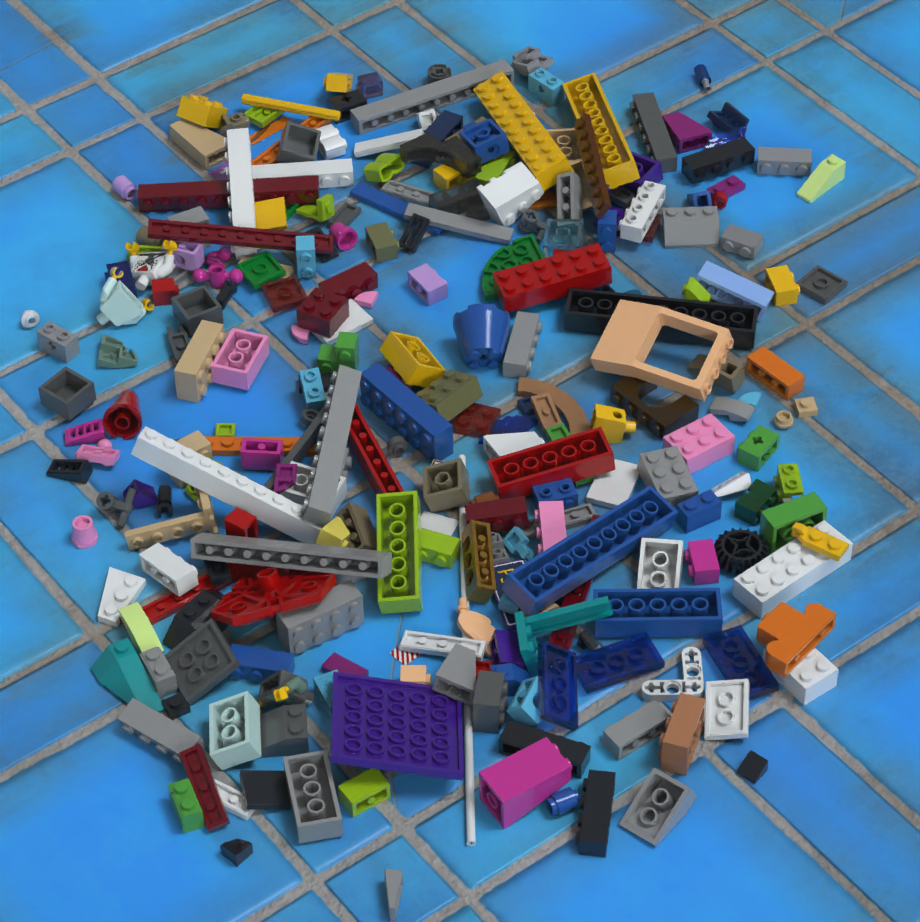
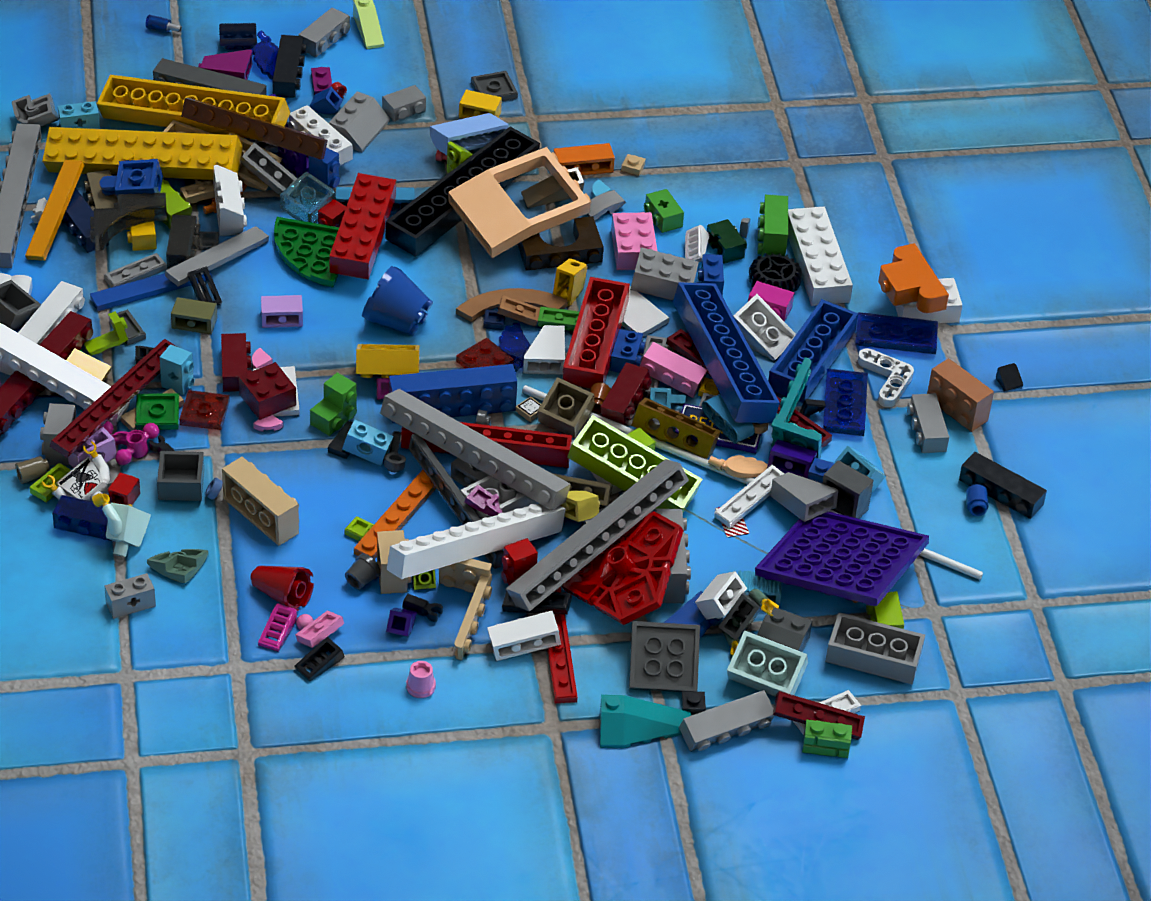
camera: 65 degrees left, 0 degrees up
white plate [21,310,40,328] -> none
dark grey piece [39,366,96,421] -> none
dark grey piece [96,488,136,528] -> none
white wing [98,567,147,627] -> none
yellowish green slope [118,602,164,654] -> none
light grey brick [139,647,178,698] -> none
black wedge [163,590,229,649] -> none
dark grey hinge [166,324,190,365] -> none
bright pink brick [211,328,270,390] -> none
black slope [220,839,253,866] -> none
black tile [239,770,291,810] -> none
dark pink brick [240,438,284,471] -> none
magenta tile [321,652,369,676] -> none
dark pink piece [329,222,358,251] -> none
white tile [354,128,424,158] -> none
lime brick [363,153,405,183] -> none
light grey slope [384,869,404,921] -> none
light nougat brick [400,665,431,685] -> none
olive brick [416,370,483,422] -> none
dark pink slope [479,737,572,829] -> none
black brick [499,720,591,779] -> none
light grey brick [503,311,543,379] -> none
dark grey piece [518,209,554,244] -> none
clear blue tile [538,640,578,731] -> none
light grey slope [619,768,697,846] -> none
white tile [704,679,750,741] -> none
lime bracket [773,463,804,504] -> none
tan plate [774,410,794,428] -> none
yellow hinge [791,522,849,562] -> none
none -> light orange tile [25,160,84,261]
none -> white brick [695,571,747,620]

